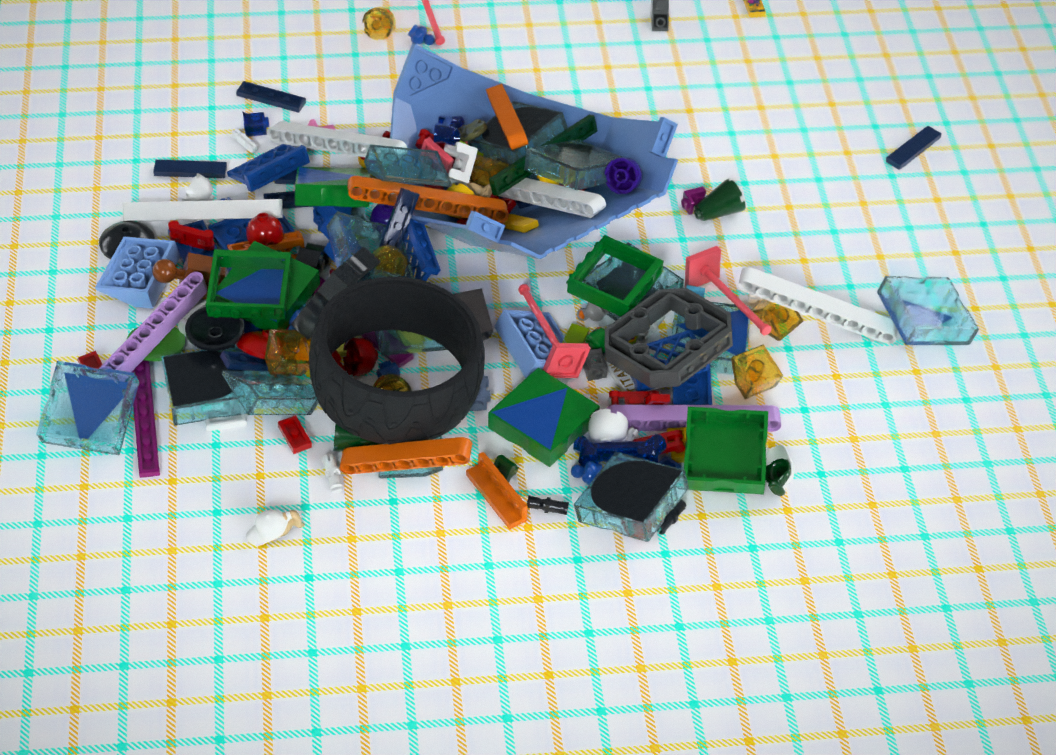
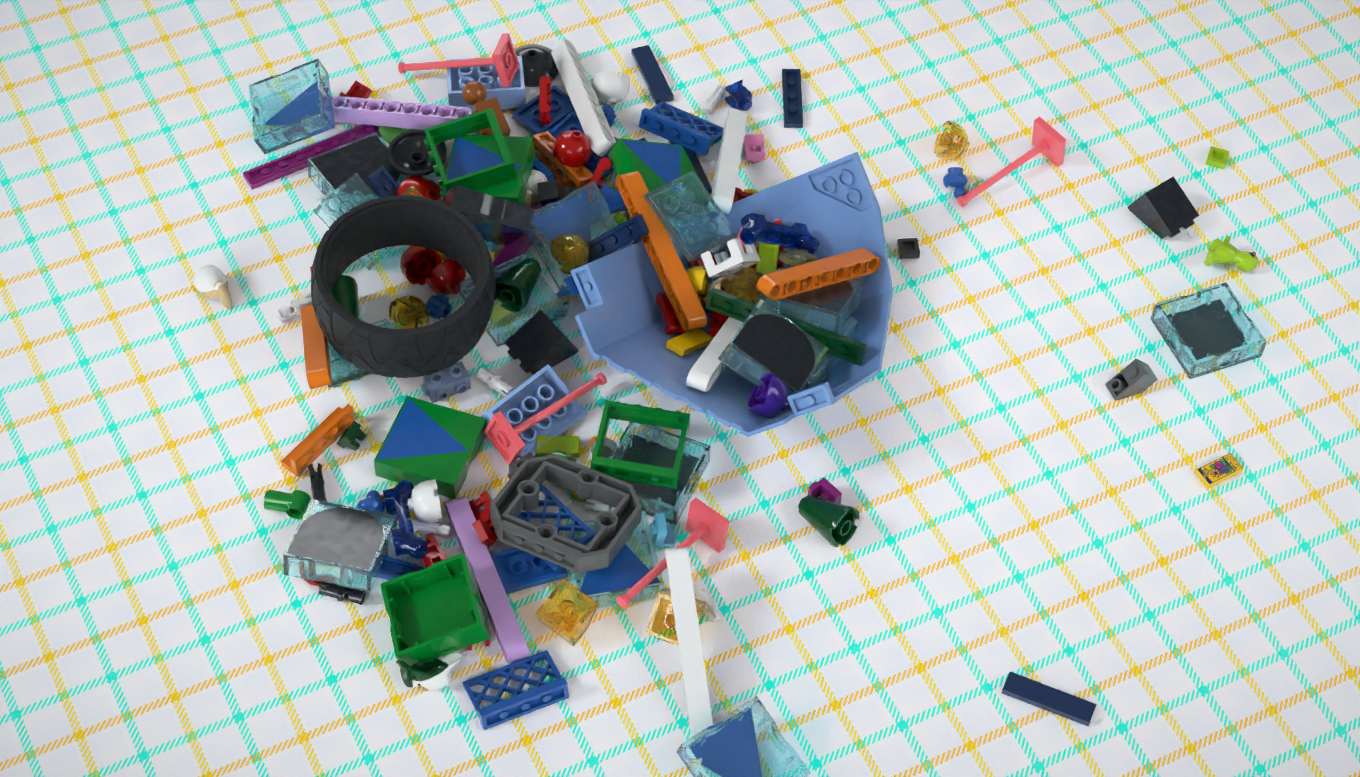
camera: 70 degrees right, 5 degrees up
none -> green piece [263,489,311,519]
none -> coral tile [398,33,520,87]
none -> blue fence [462,650,569,730]
none -> white pin [477,367,516,397]
none -> red plate [586,157,613,204]

